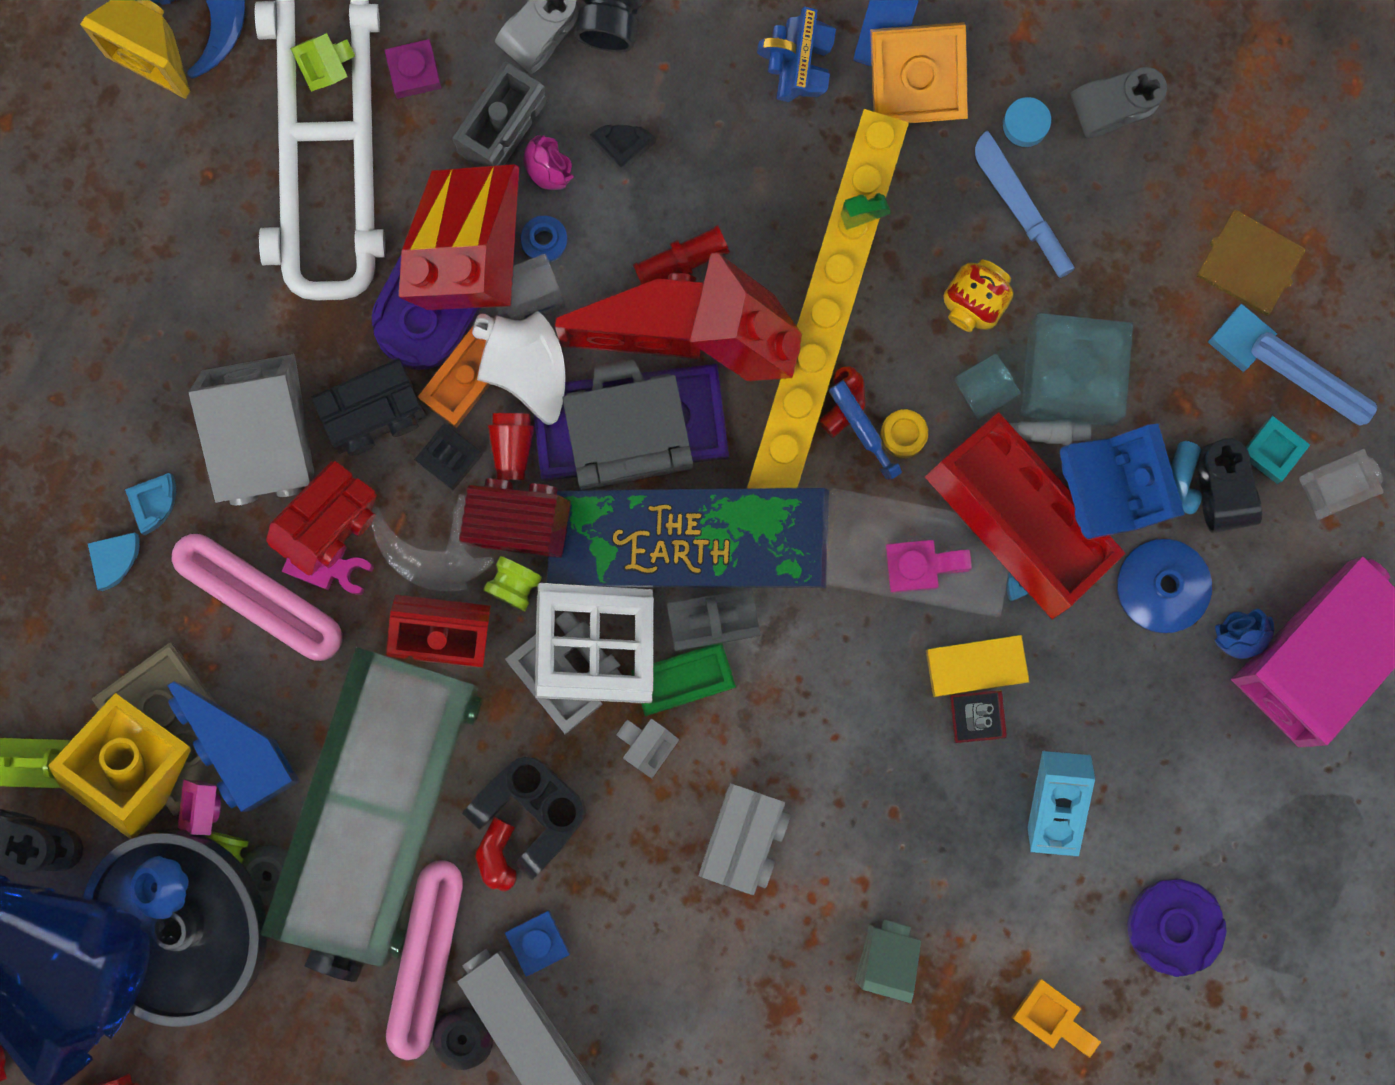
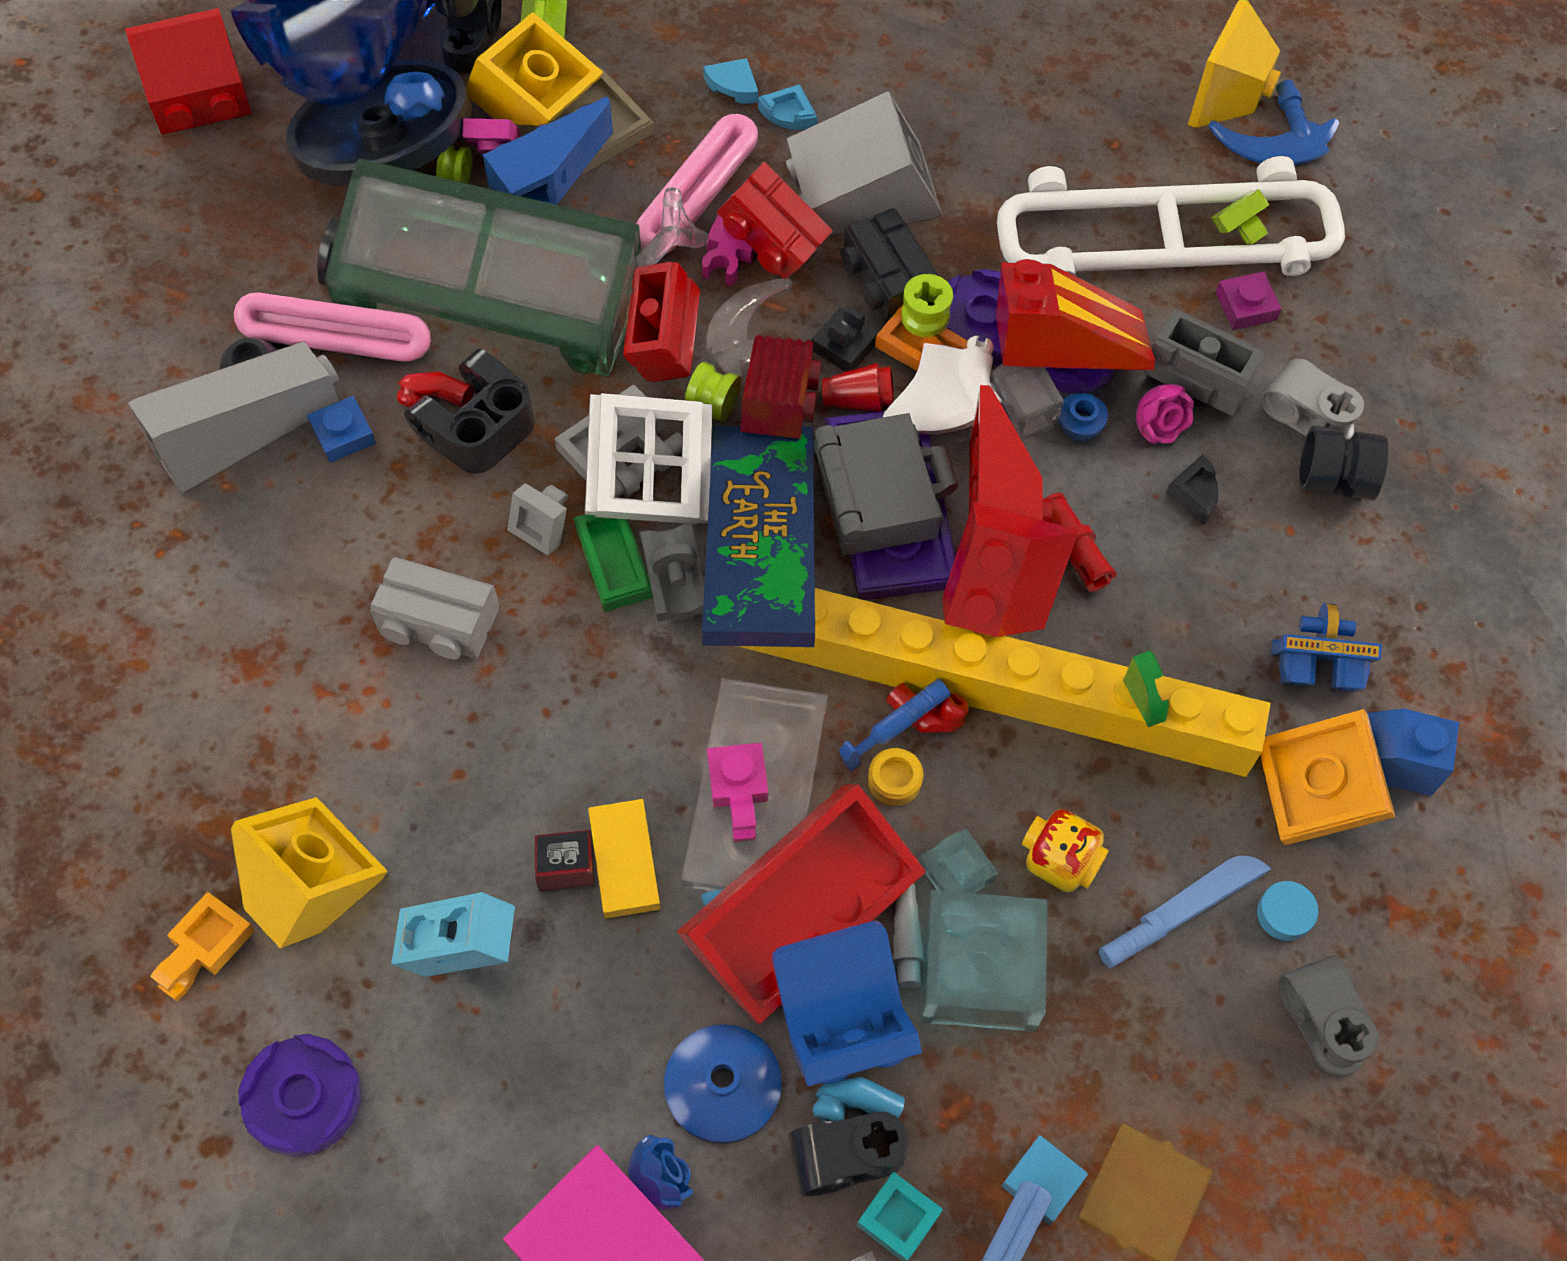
camera: 90 degrees right, 20 degrees down
sand green slope [855,919,921,1003] -> none
none -> yellow slope [231,797,388,949]
none -> clear piece [636,187,709,267]
none -> lime wheel [901,274,953,337]

